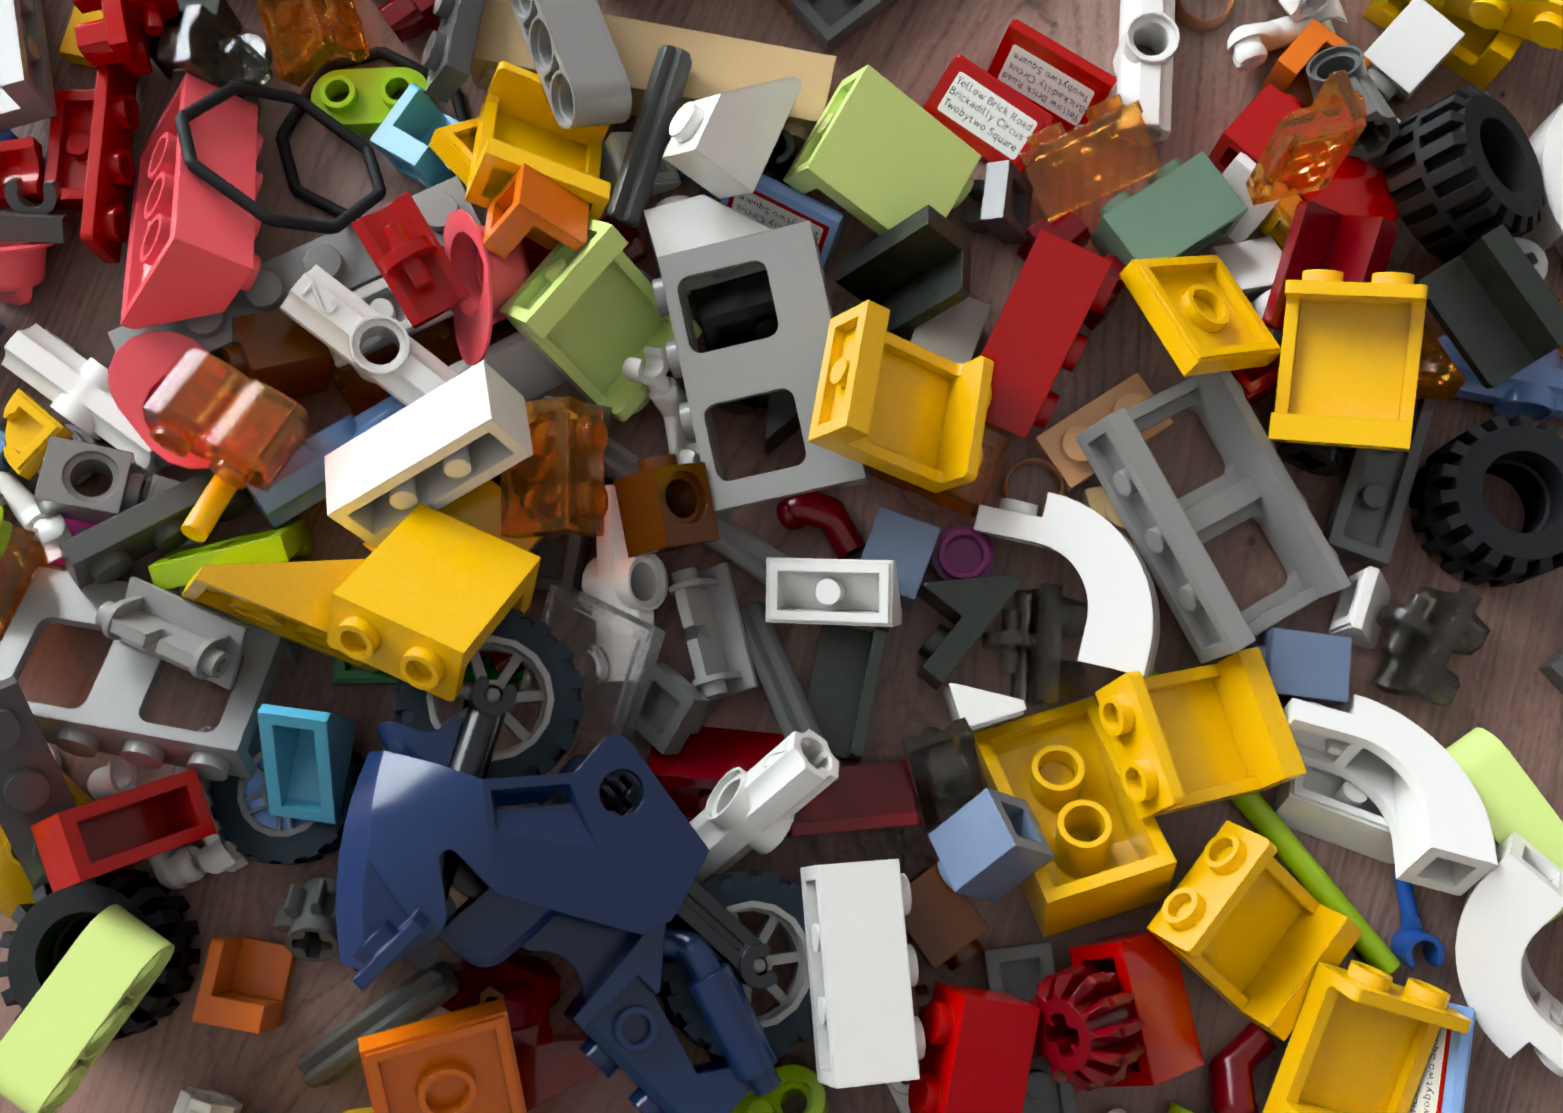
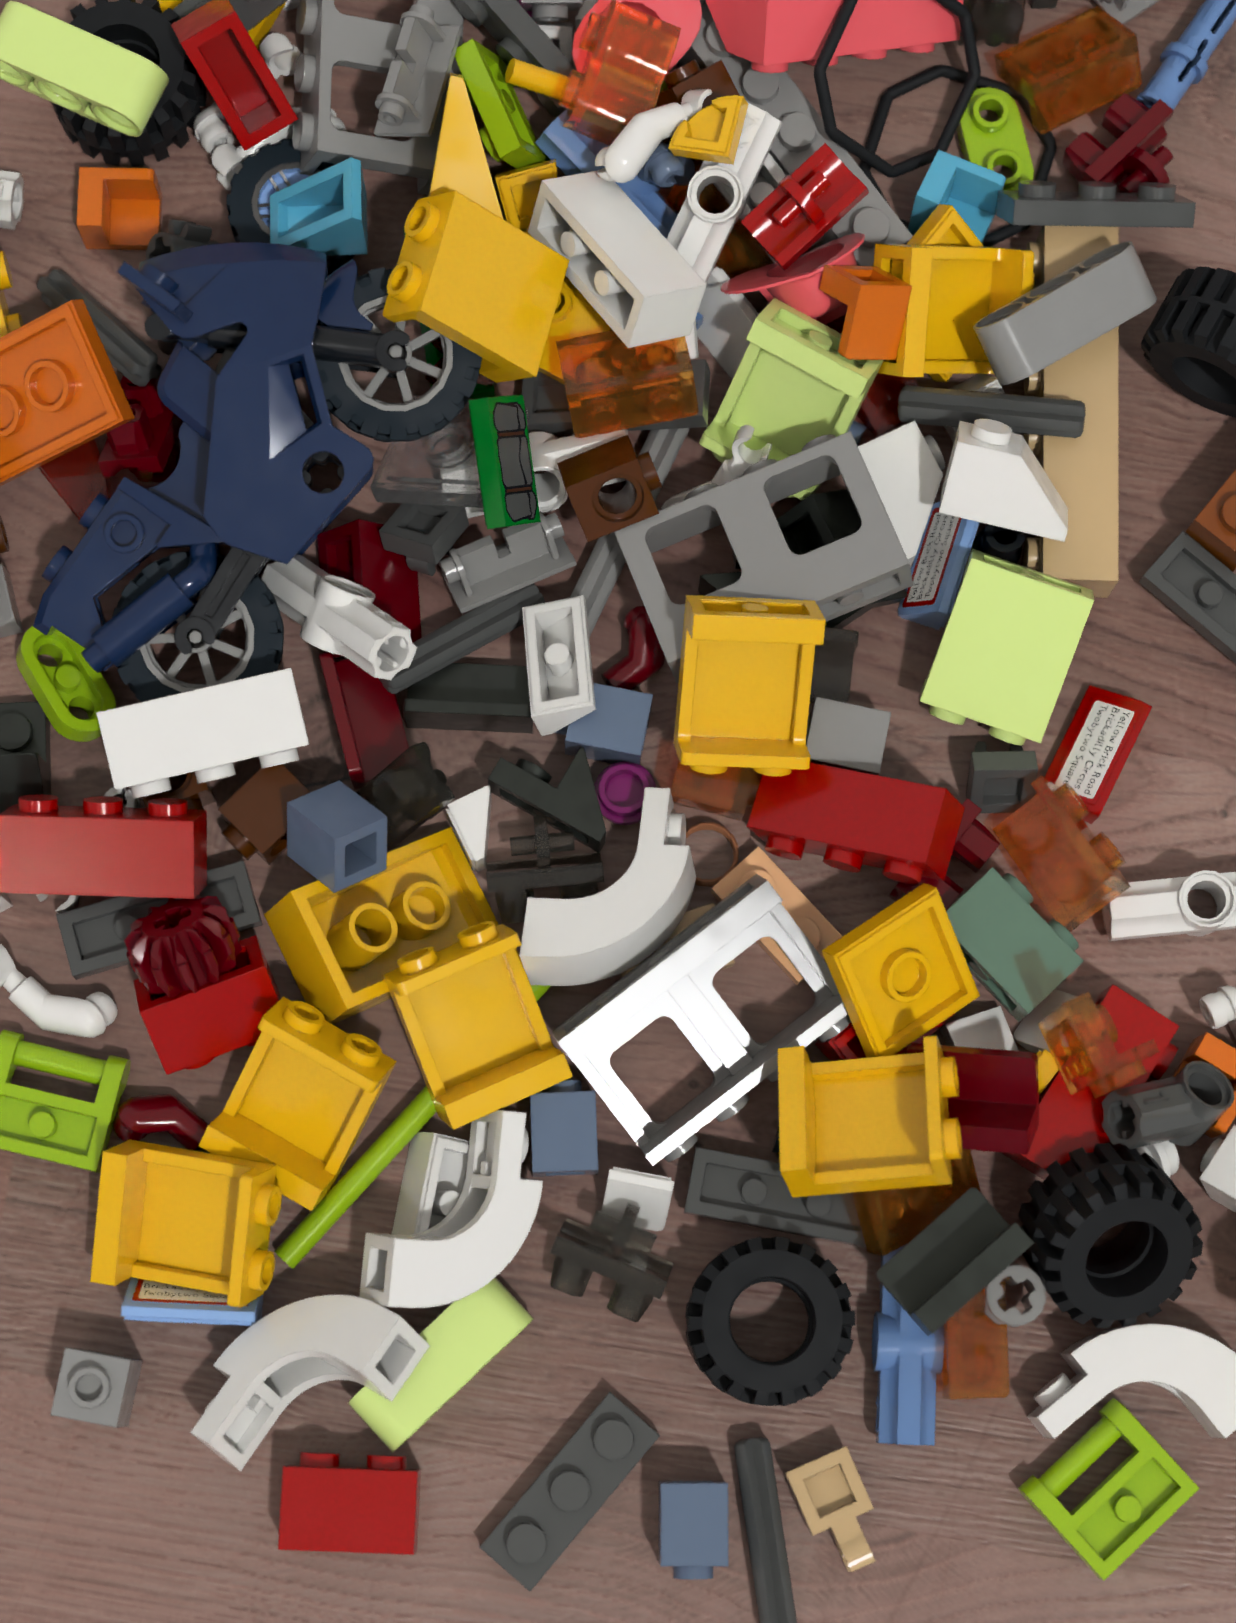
camera: 75 degrees right, 0 degrees up
pearl dark grey panel [835,204,971,337] -> none
slope [987,18,1117,140] -> none
blue hand [1390,874,1445,970] -> none
none -> tile [469,395,541,529]
none -> yellow tile [495,159,557,232]
none -> white arm [595,89,712,183]
none -> sand blue arm [638,141,695,188]
none -> yellow tile [668,95,749,165]

